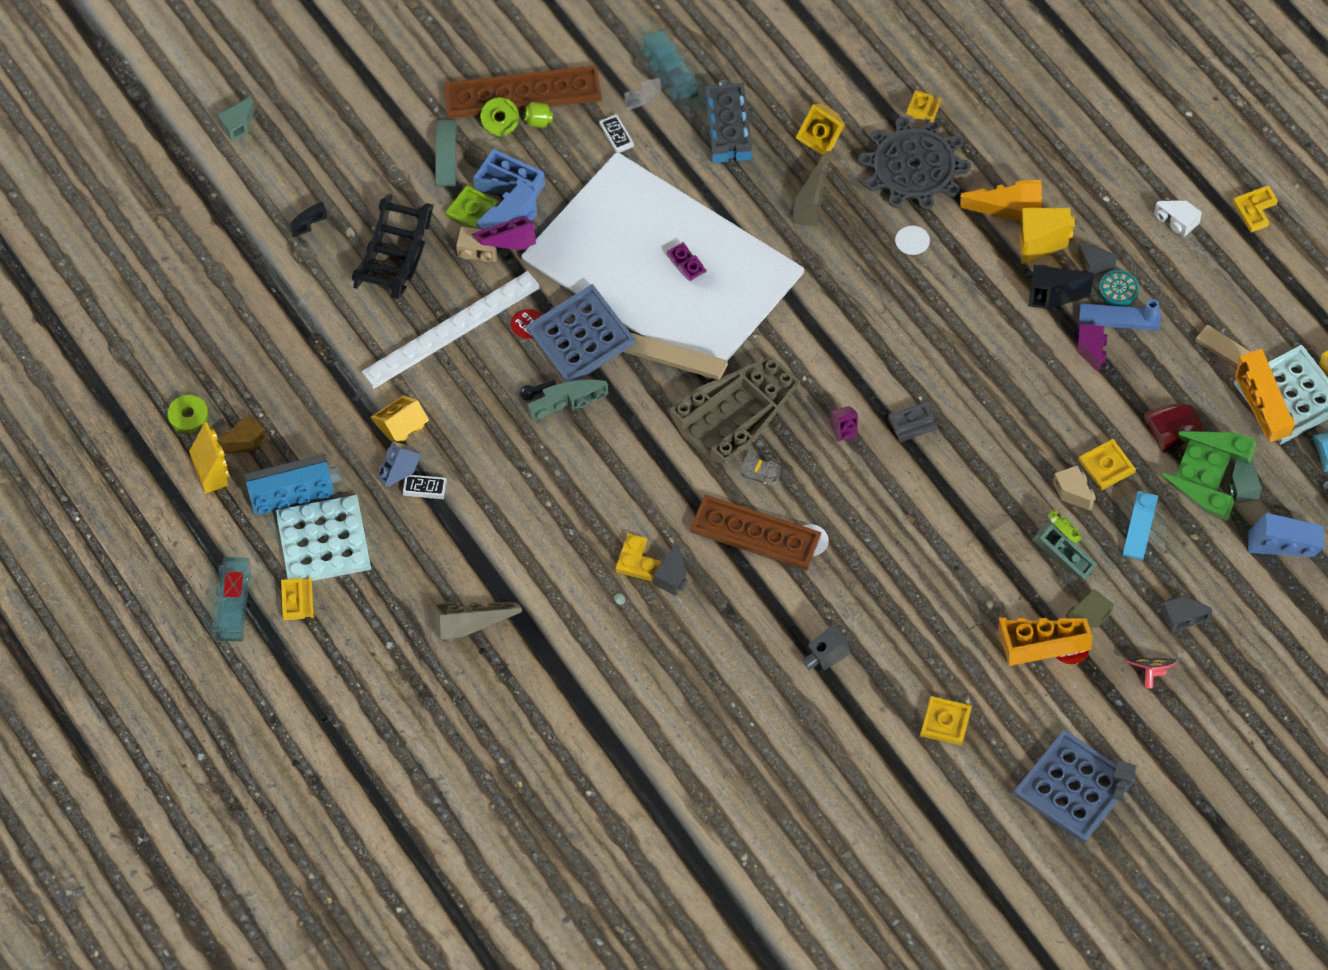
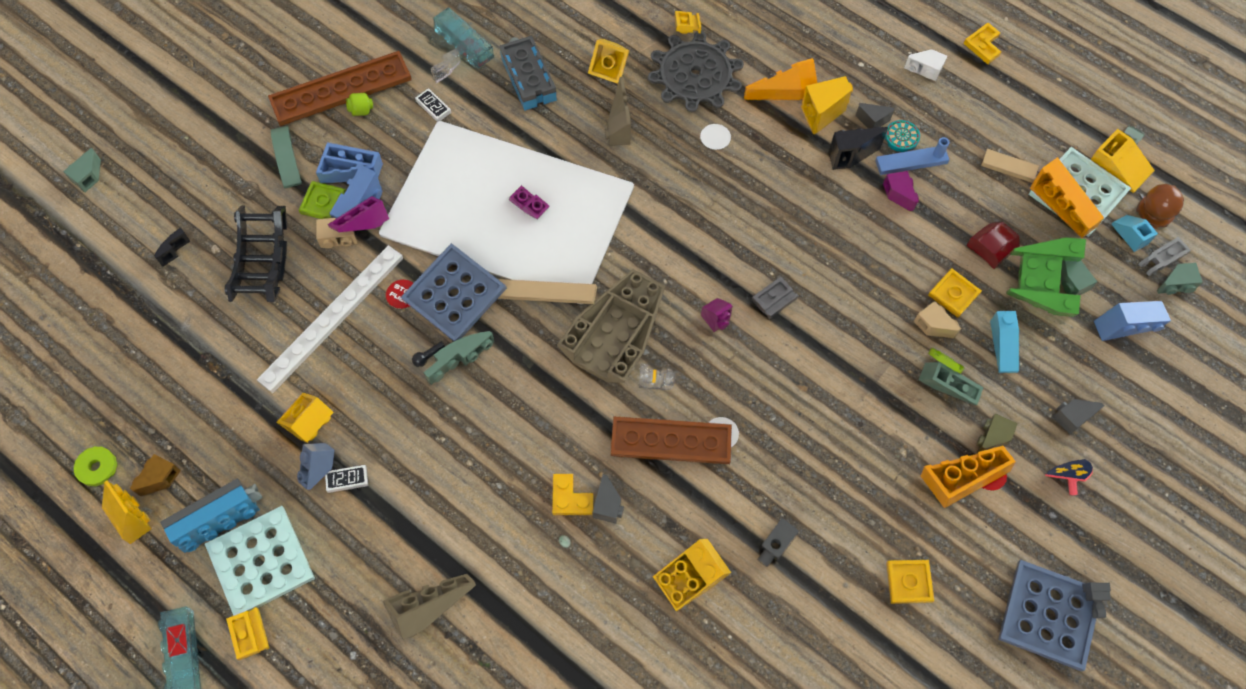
camera: 20 degrees left, 5 degrees up
lime tile [480,98,519,137] -> none
none -> yellow slope [653,539,731,611]

